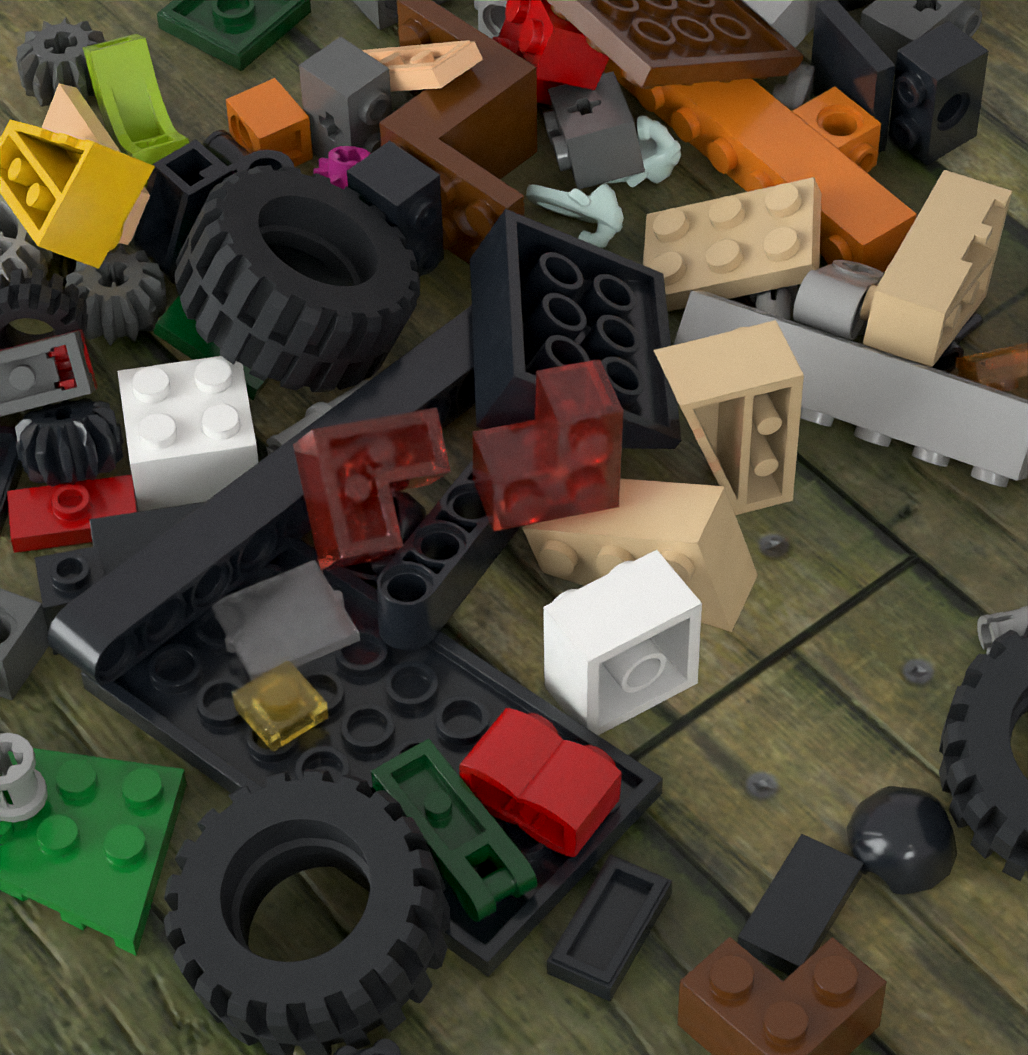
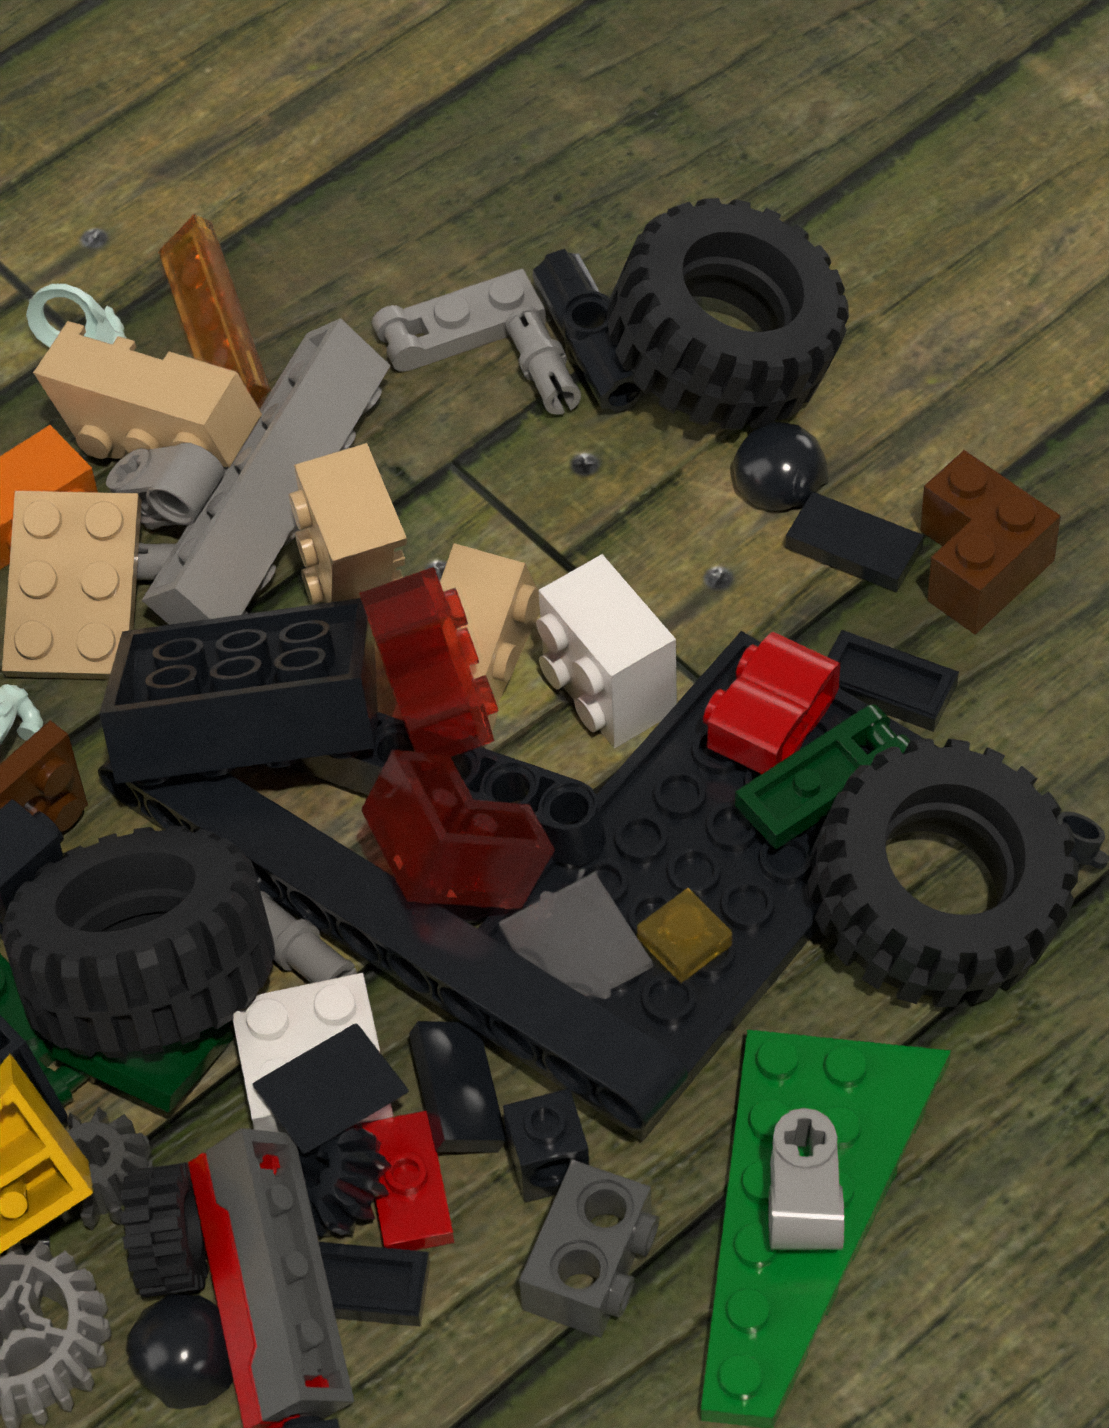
camera: 90 degrees left, 5 degrees up
none -> black sticker [253,1023,409,1154]

